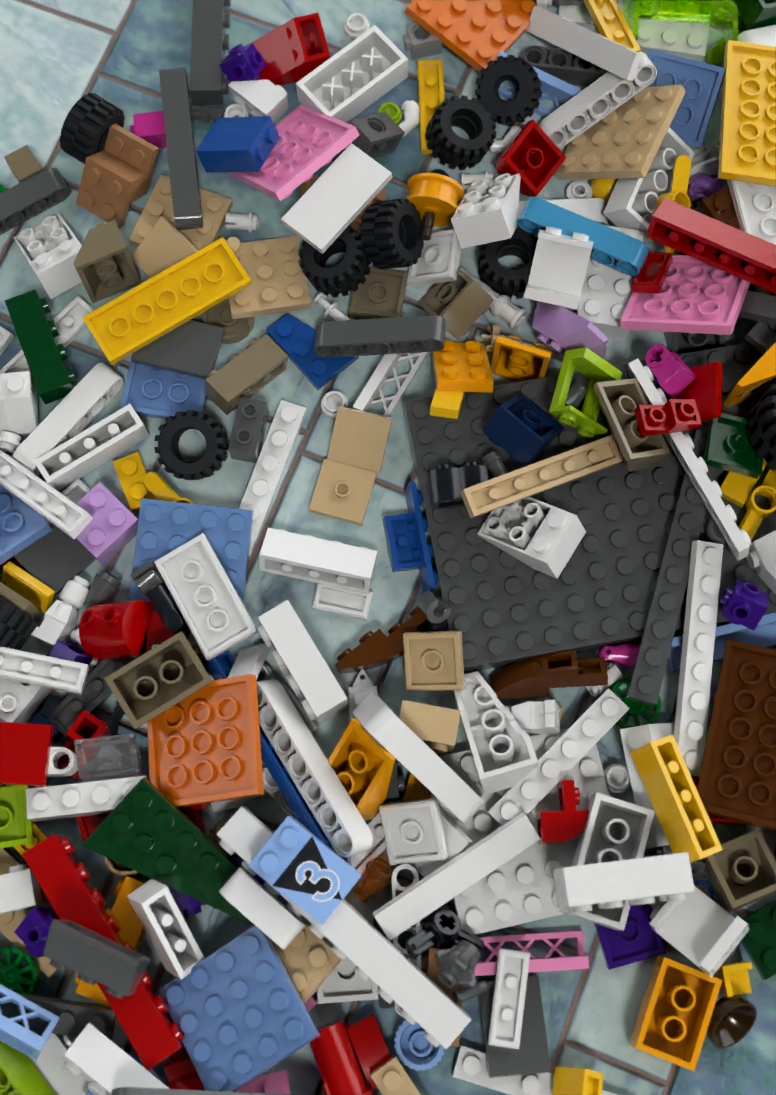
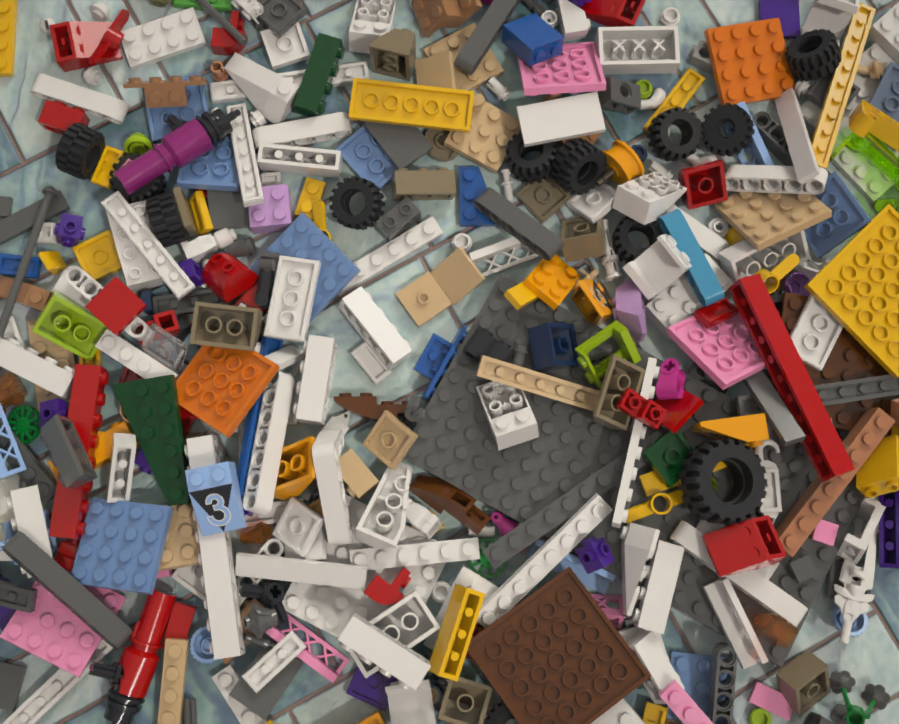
camera: 35 degrees right, 5 degrees up
white beam [219,867,305,950] -> none

